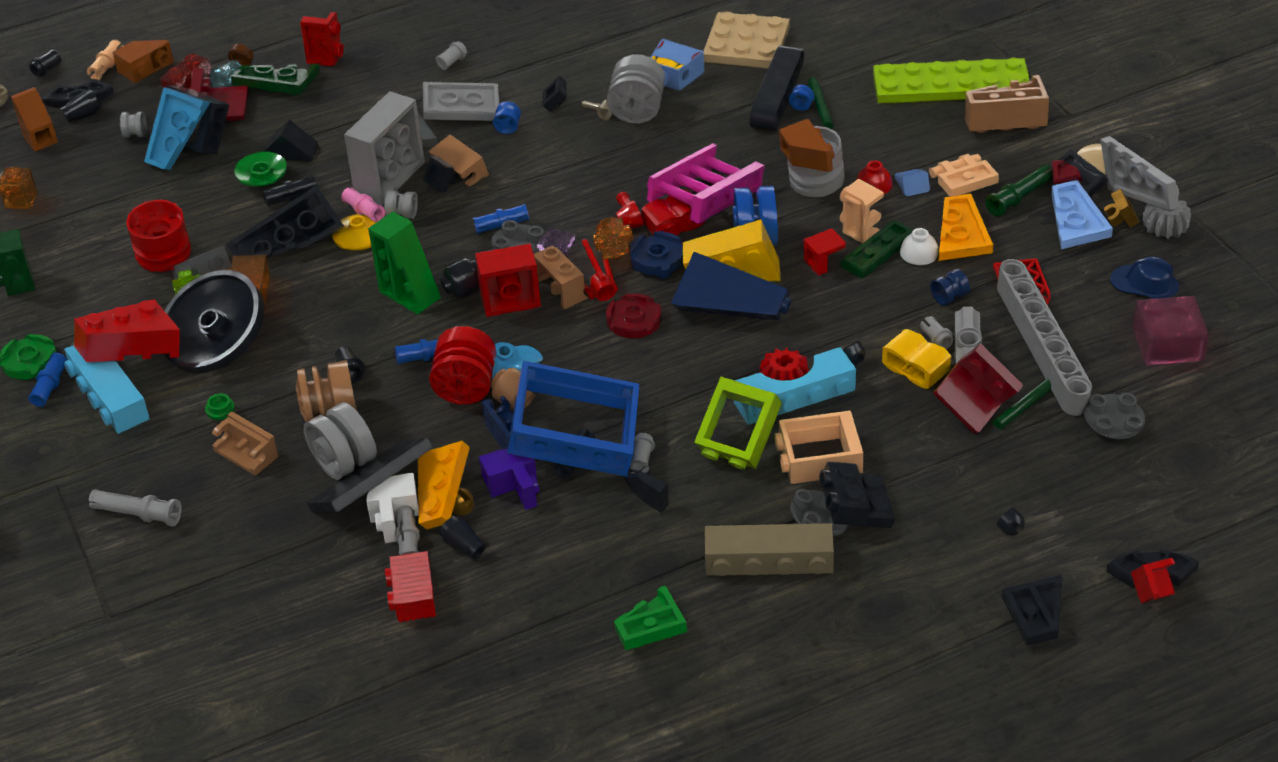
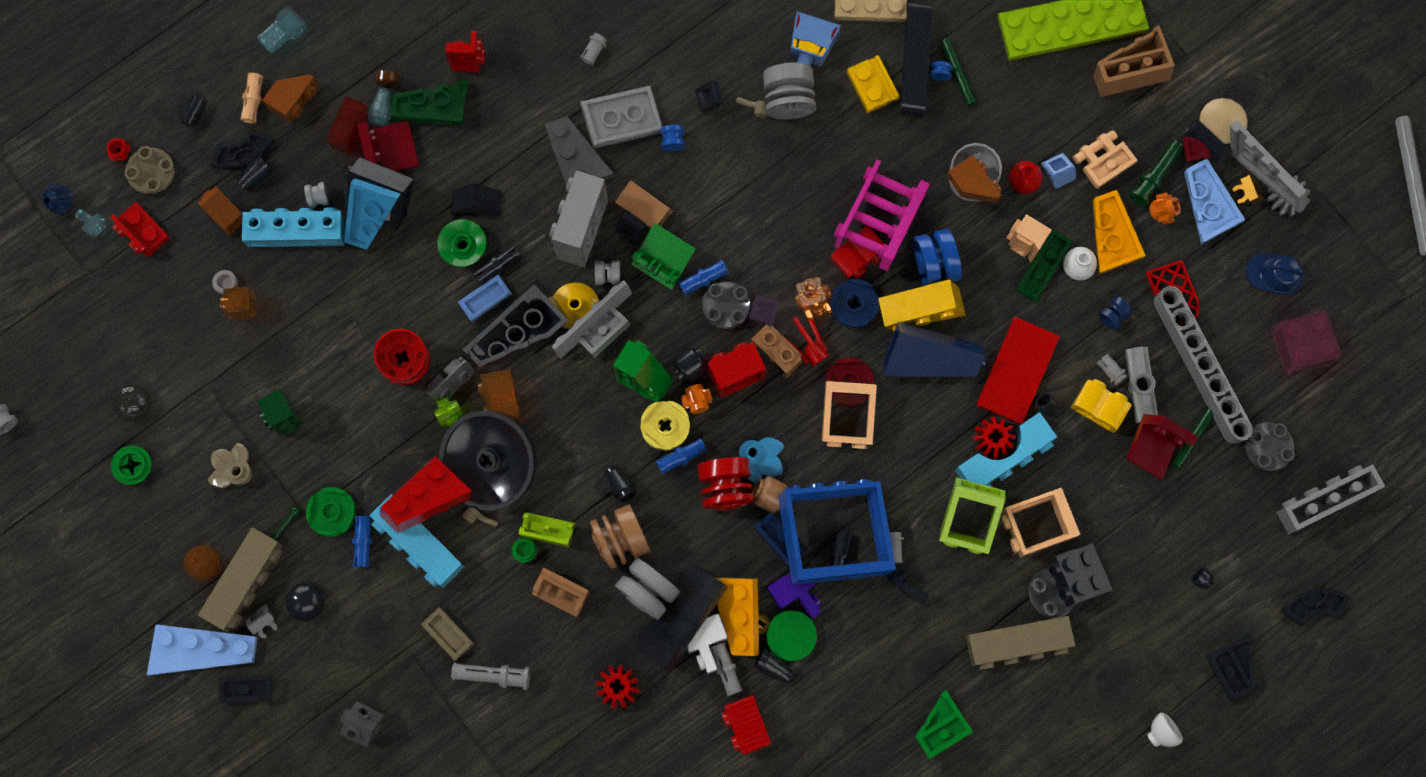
camera: 15 degrees left, 35 degrees up
bright pink pin [341,187,385,222] -> none
red bar [615,192,644,229] -> none
red panel [804,228,846,276] -> none
red panel [1131,558,1175,604] -> none
none -> medium azure brick [242,207,345,247]
none -> clear light blue piece [257,7,307,54]
none -> dark tan tile [421,607,474,661]
none -> medium blue tile [458,275,513,323]
none -> dark tan hand [462,507,498,527]
none -> lime hinge [519,513,575,548]
none -> light grey bracket [552,281,632,359]
none -> red gear [596,665,639,709]
none -> green hinge [631,223,696,290]
none -> light yellow plate [640,401,690,452]
none -> orange gear [681,384,713,414]
none -> green tile [766,610,817,662]
none -> light nougat window [822,381,877,449]
none -> yellow plate [846,55,899,113]
none -> red tile [976,317,1060,425]
none -> white brick [1147,713,1183,747]
none -> orange gear [1150,193,1181,224]
none -> light grey brick [1276,464,1385,534]

